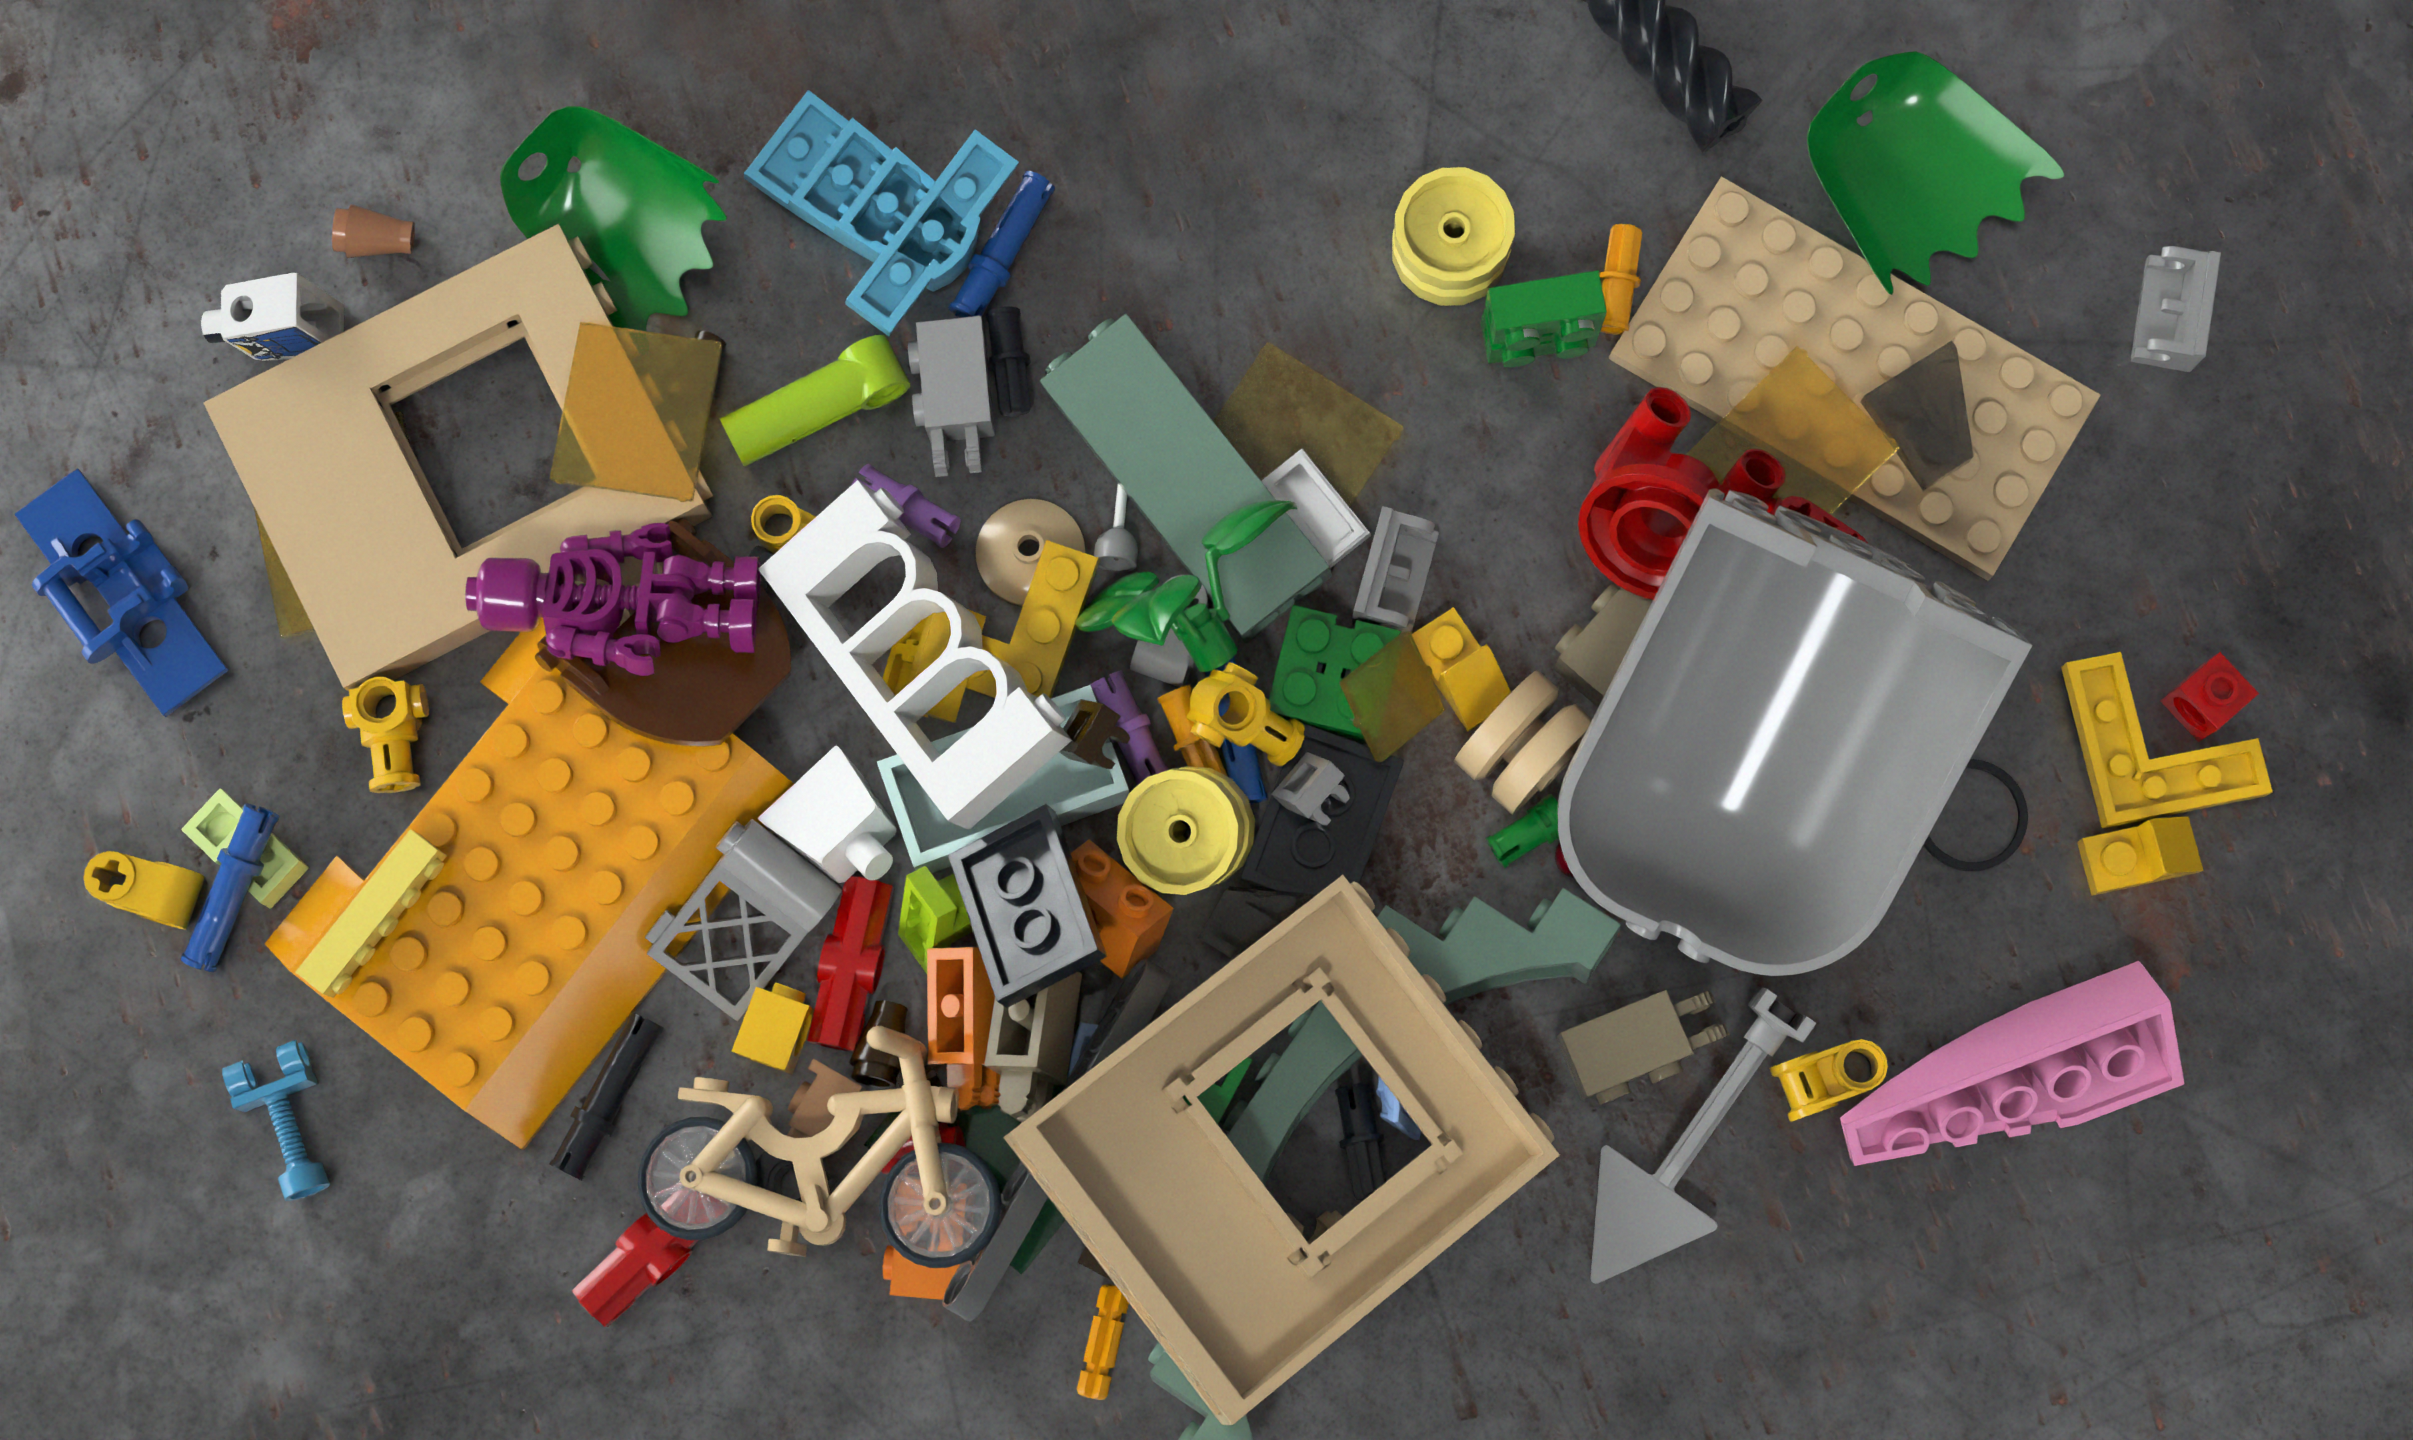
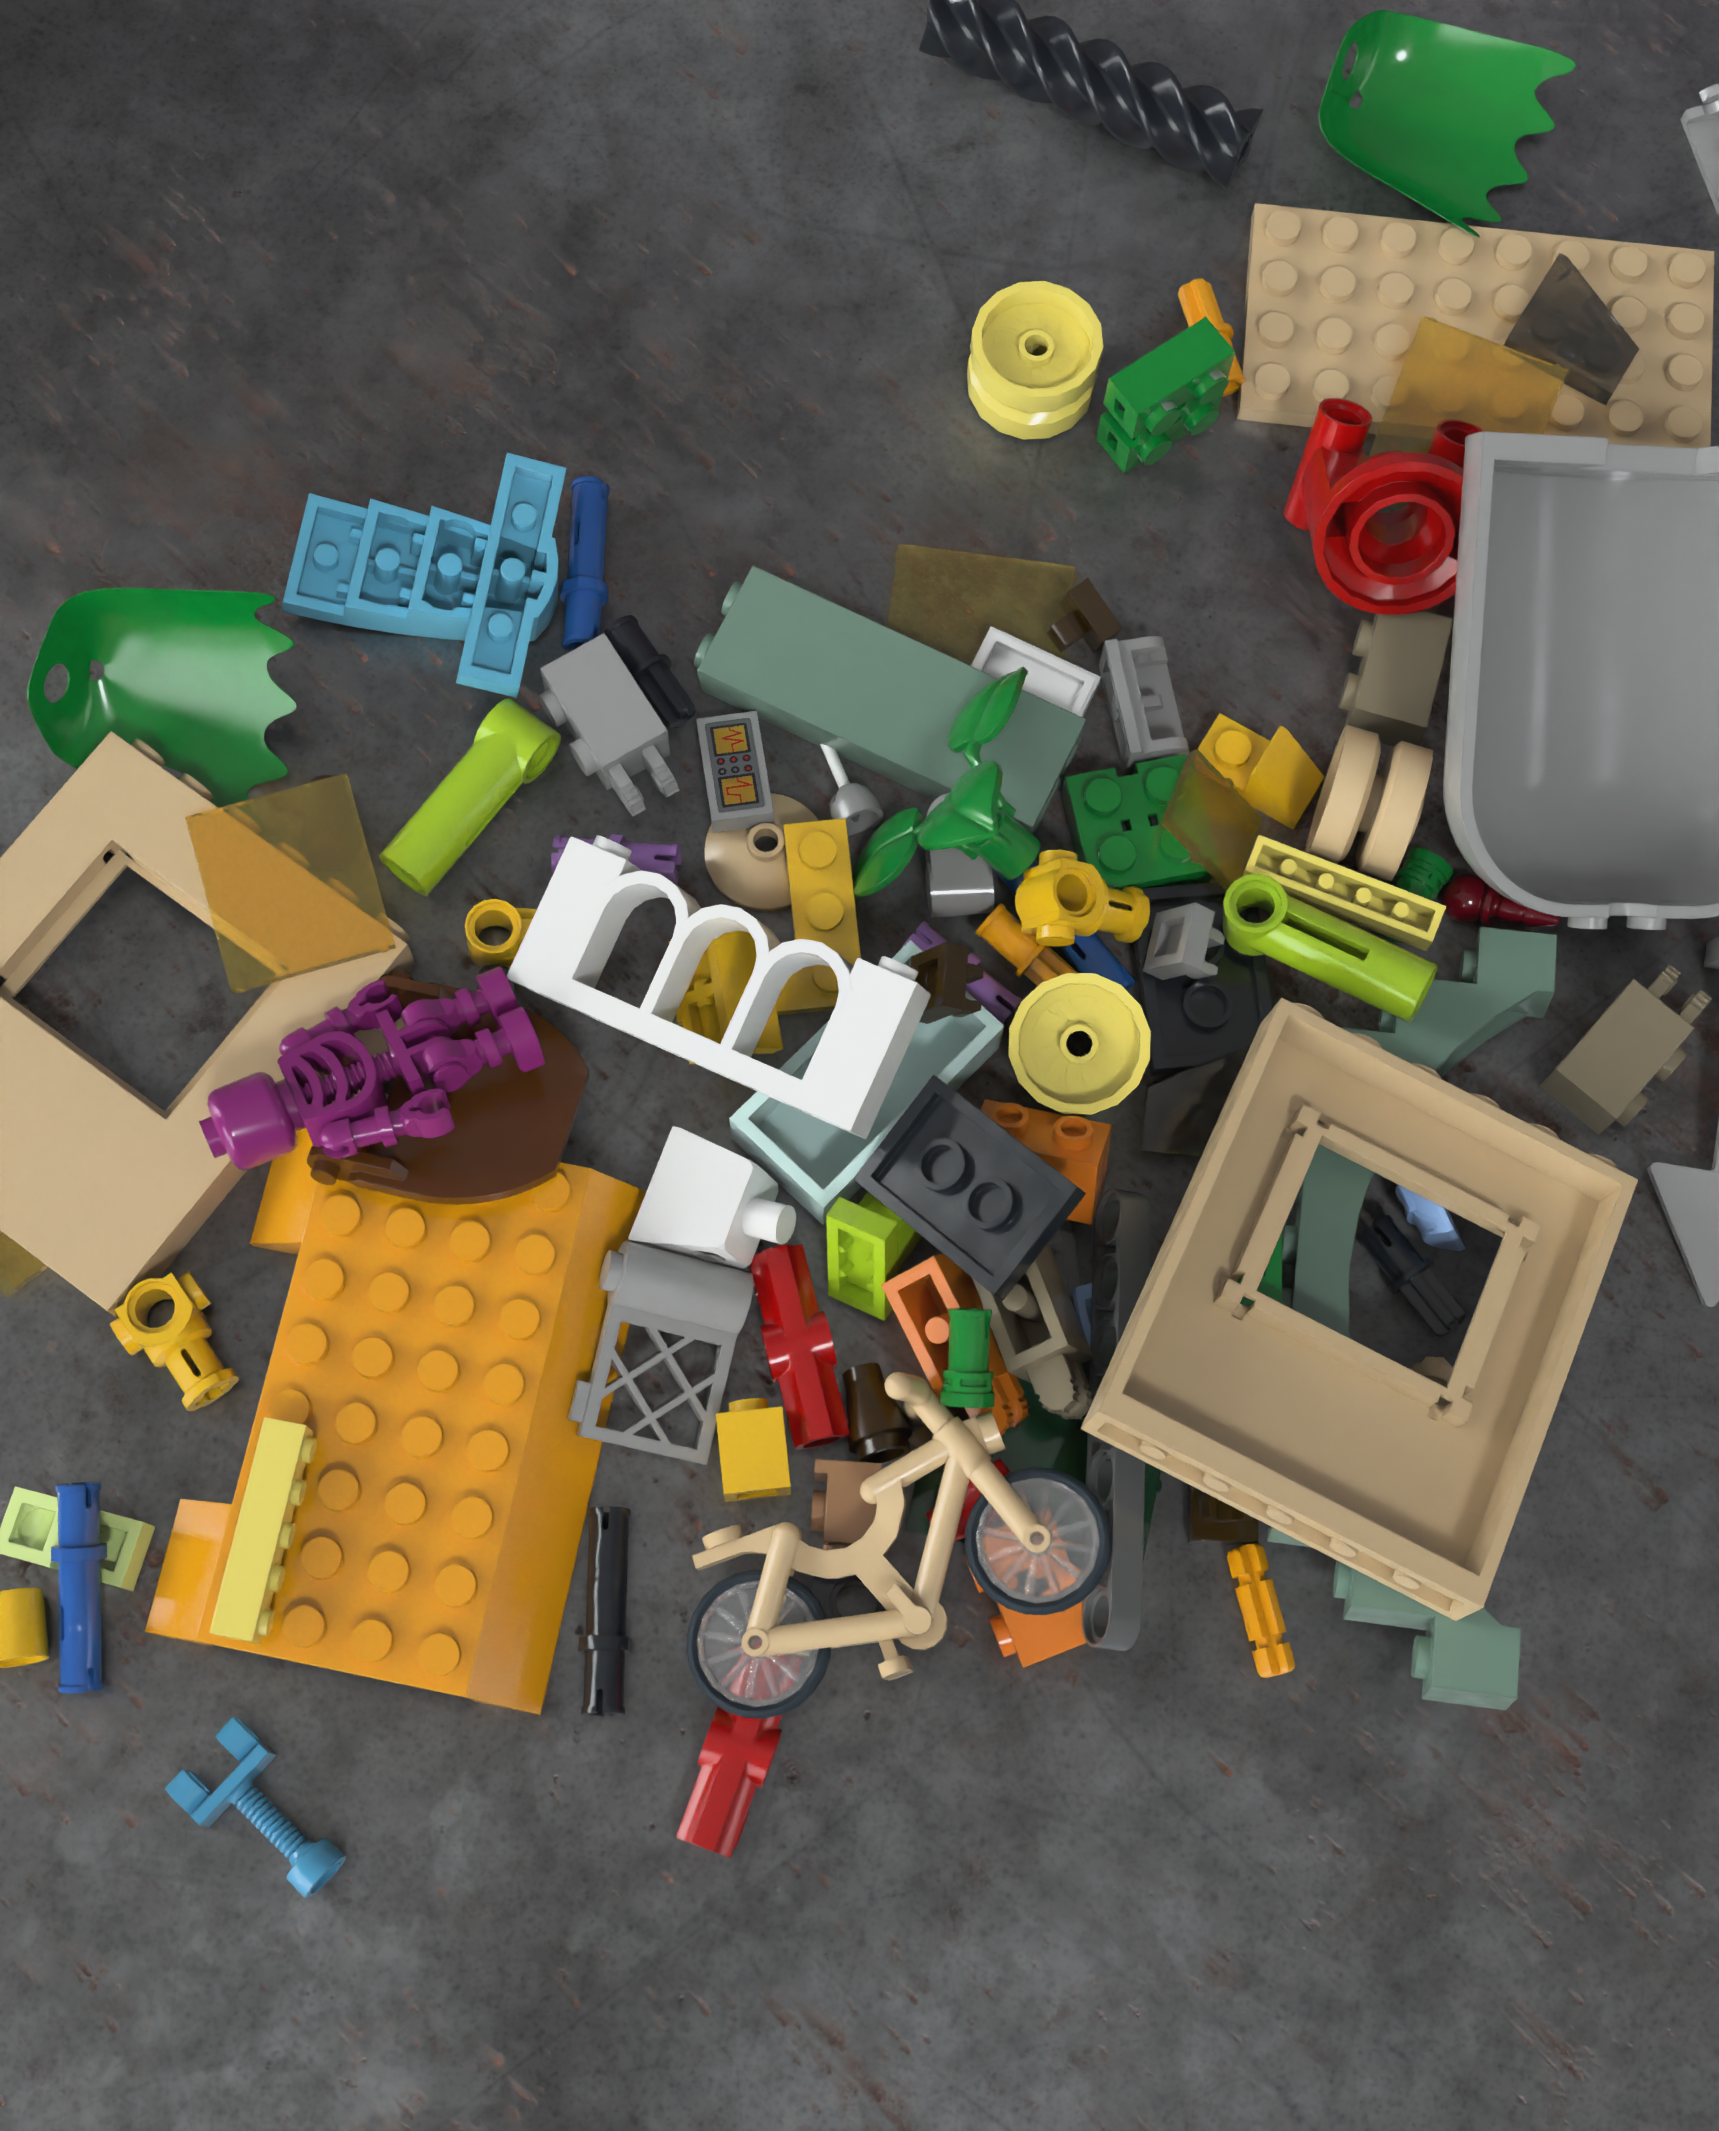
camera: 35 degrees left, 5 degrees down
none -> tile [696,711,775,833]
none -> green pin [940,1307,995,1408]
none -> dark brown tile [1047,578,1123,653]
none -> lime piece [1222,874,1438,1023]
none -> light yellow piece [1243,835,1446,951]

